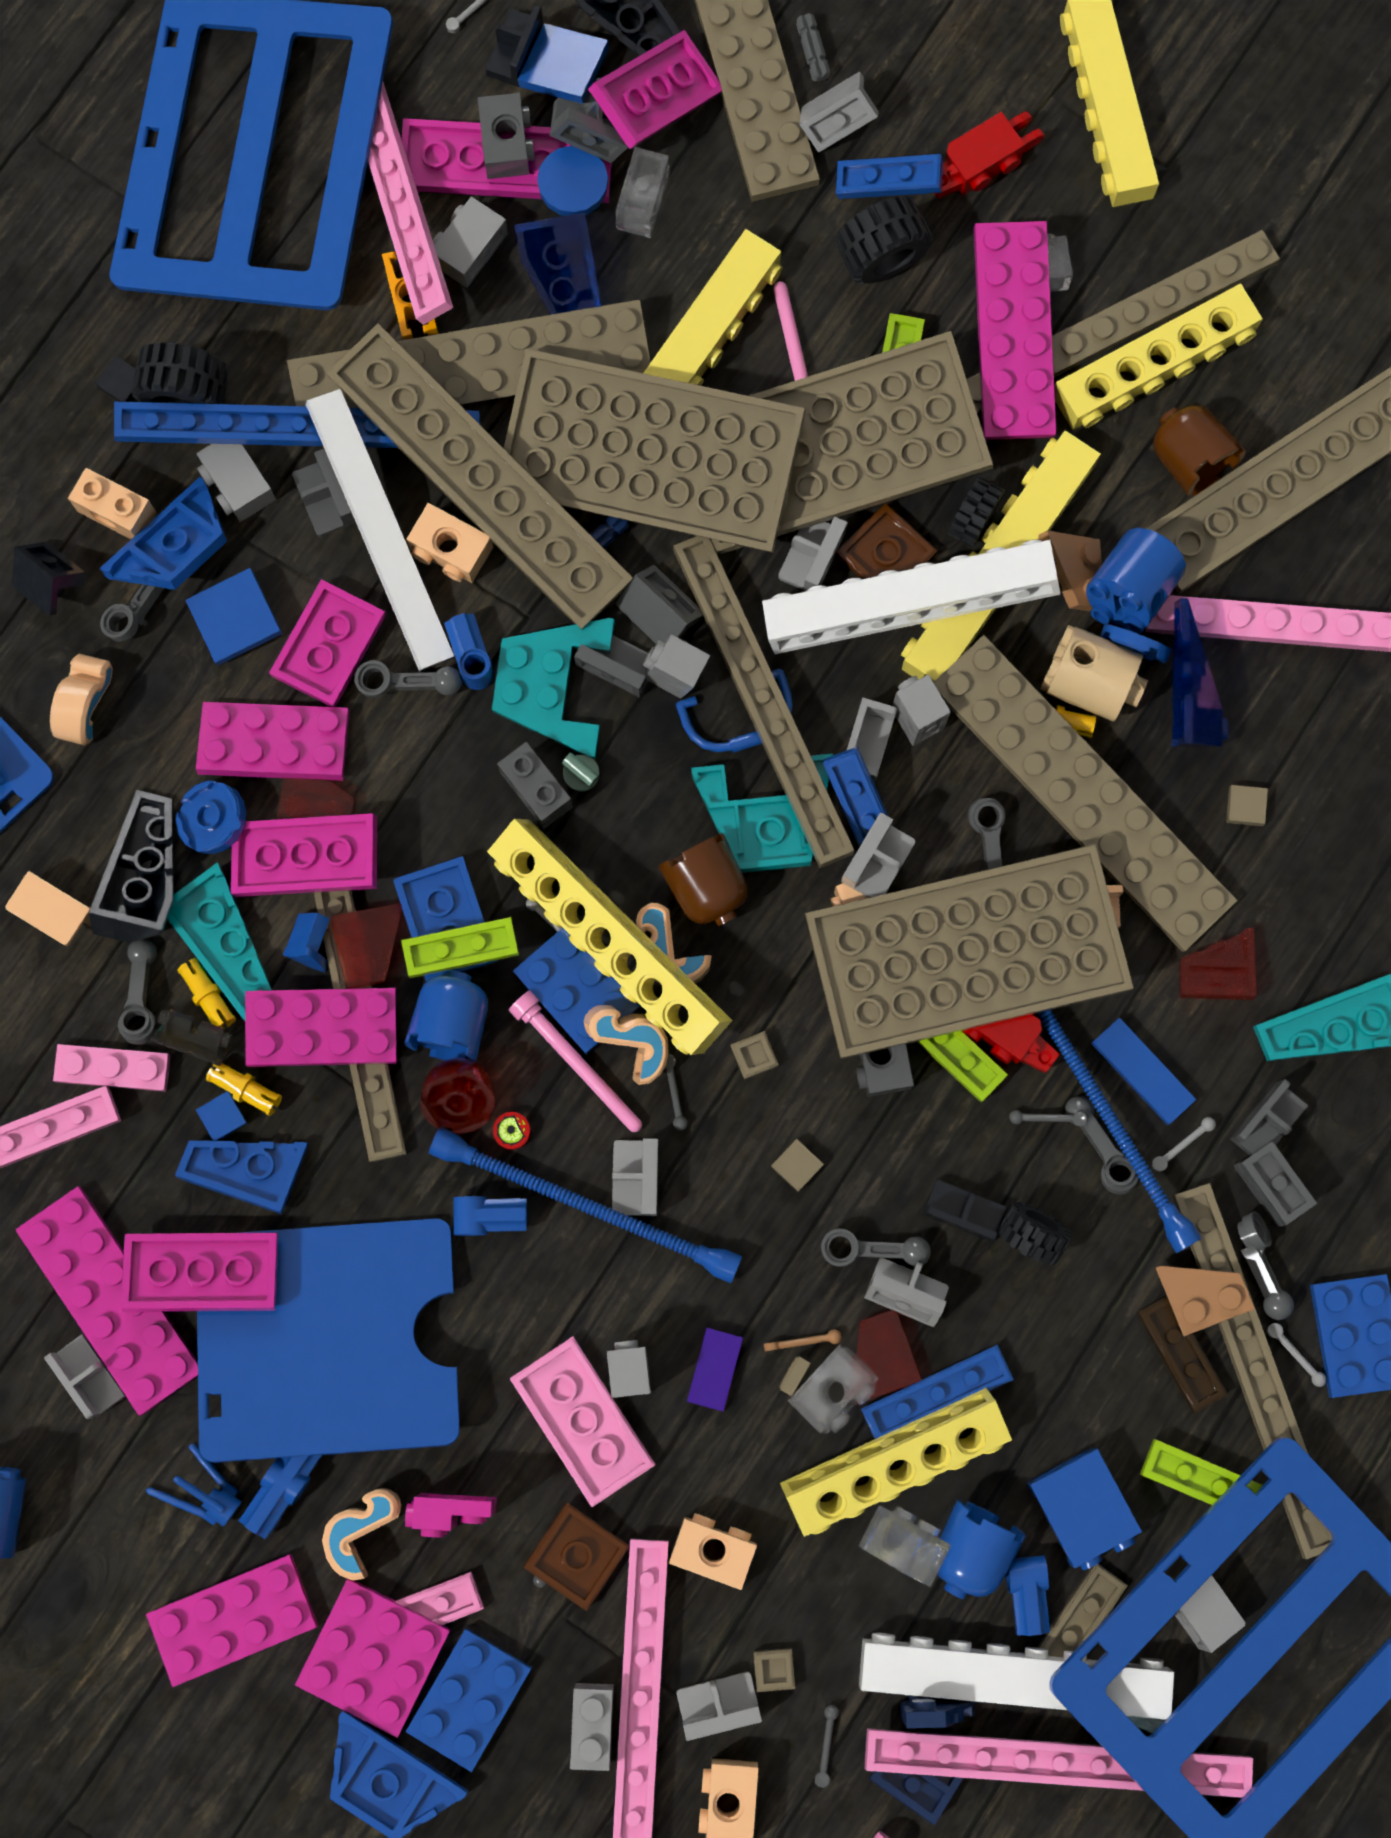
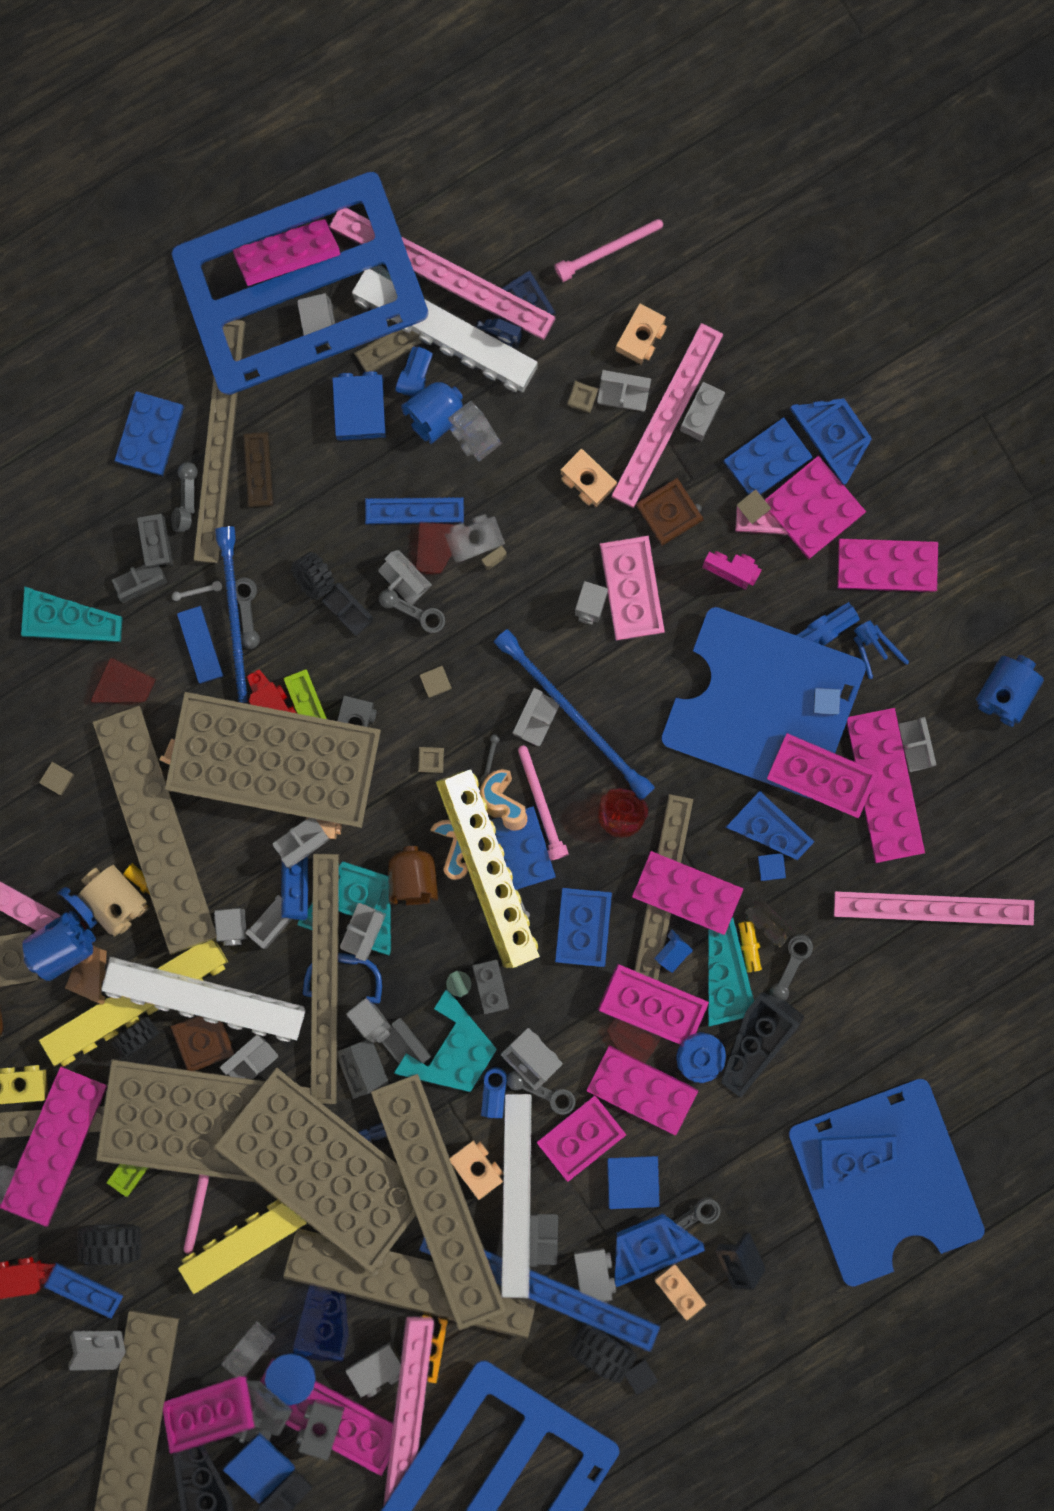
camera: 150 degrees left, 5 degrees up
light nougat panel [5,871,91,946] -> none
light nougat animal [50,654,113,746] -> none
bright pink plate [53,1044,171,1092] -> none
yellow pin [206,1060,282,1116] -> none
animal [322,1488,401,1581] -> none
clear red wing [330,903,402,989] -> none
lime plate [401,917,519,978] -> none
blue cylinder [405,971,488,1063] -> none
blue piece [453,1196,527,1236] -> none
tile [493,1112,531,1150] -> none
dark purple tile [687,1328,743,1411] -> none
medium nougat hinge [764,1329,842,1351] -> none
light yellow brick [780,1388,1012,1537] -> none
dark grey axle [796,13,830,82] -> none
dark grey hinge [815,1705,839,1788] -> none
dark grey piece [967,798,1005,870] -> none
dark grey hinge [1009,1110,1088,1126] -> none
lime plate [1140,1439,1262,1505] -> none
medium nougat wing [1156,1265,1255,1336] -> none
clear blue wedge [1172,598,1228,748] -> none
light grey hinge [1267,1323,1327,1387] -> none
none -> dark pink plate [233,219,340,286]
none -> light grey panel [340,903,386,961]
none -> light grey brick [501,1028,563,1090]
none -> dark tan tile [737,489,772,524]
none -> medium blue tile [814,688,840,714]

